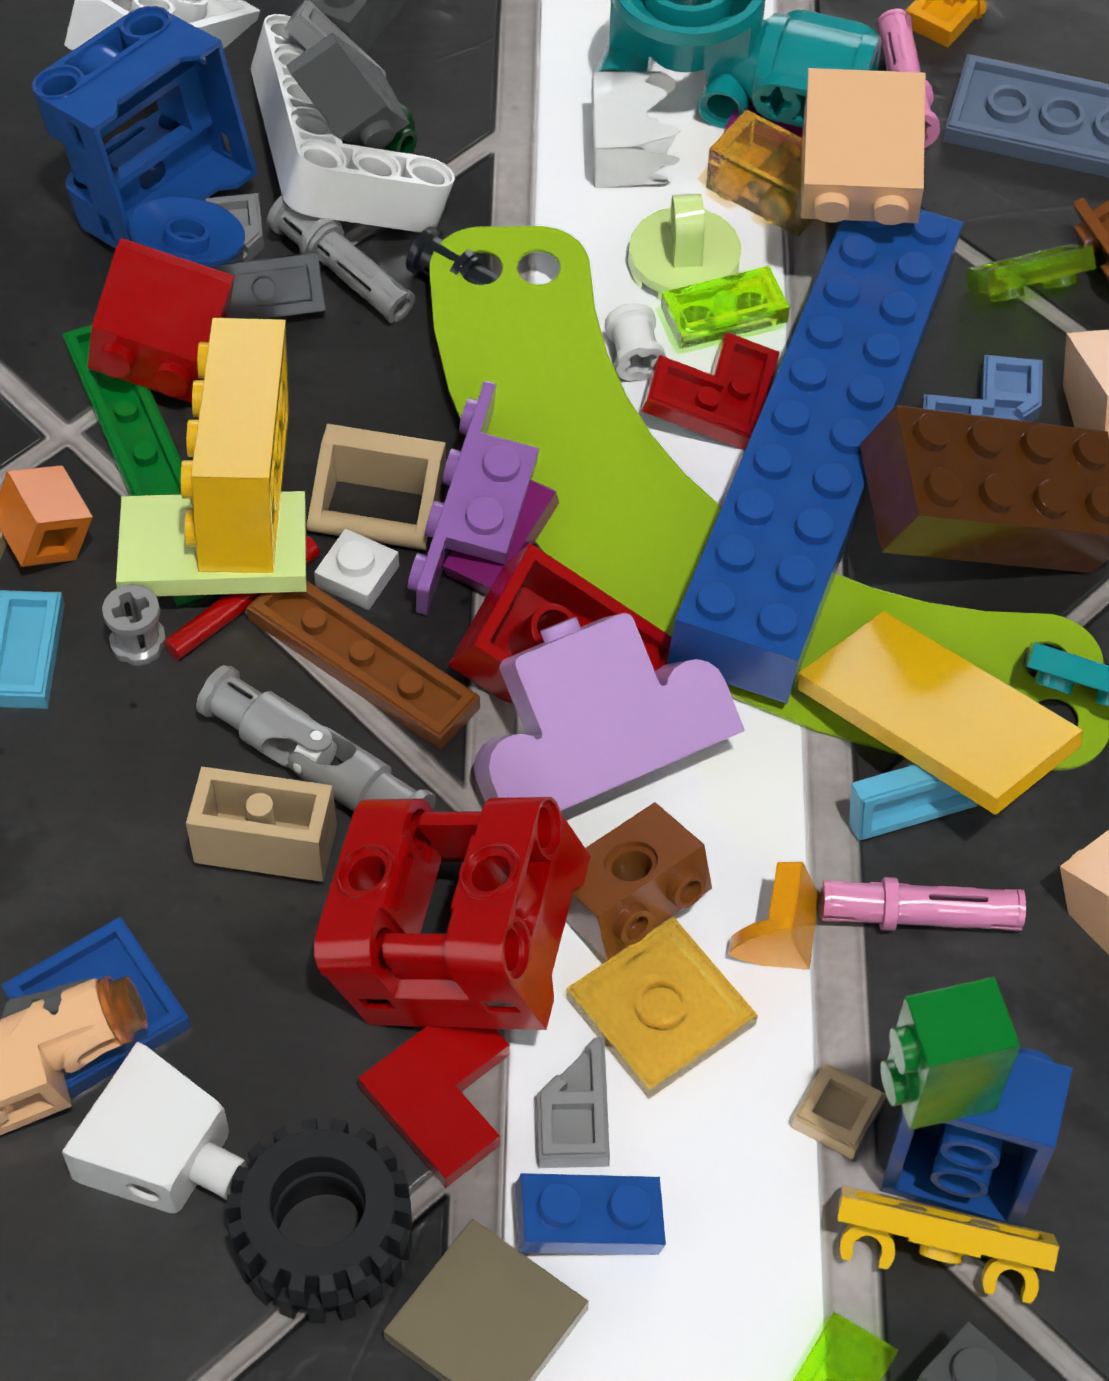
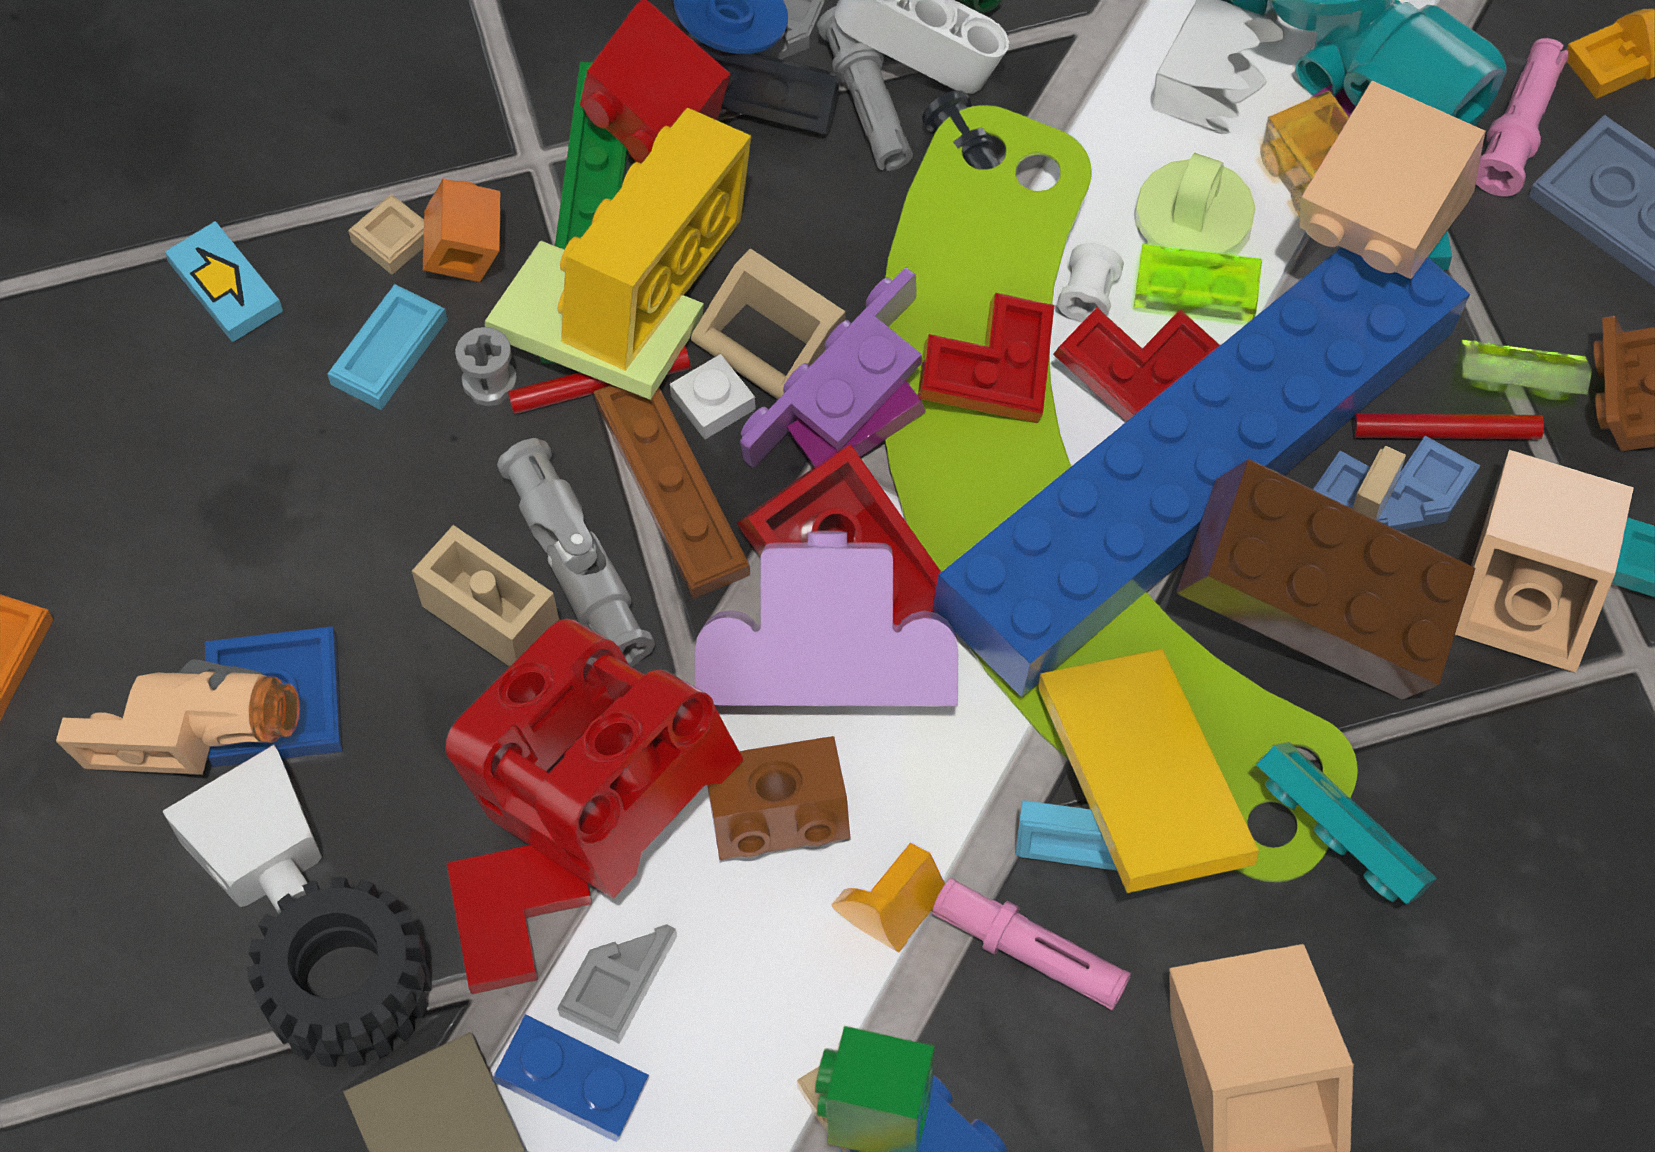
camera: 30 degrees right, 5 degrees up
clear yellow tile [566,917,758,1100] -> none
none -> red tile [917,293,1055,423]
none -> tan tile [1352,446,1406,521]
none -> red bar [1353,413,1544,440]

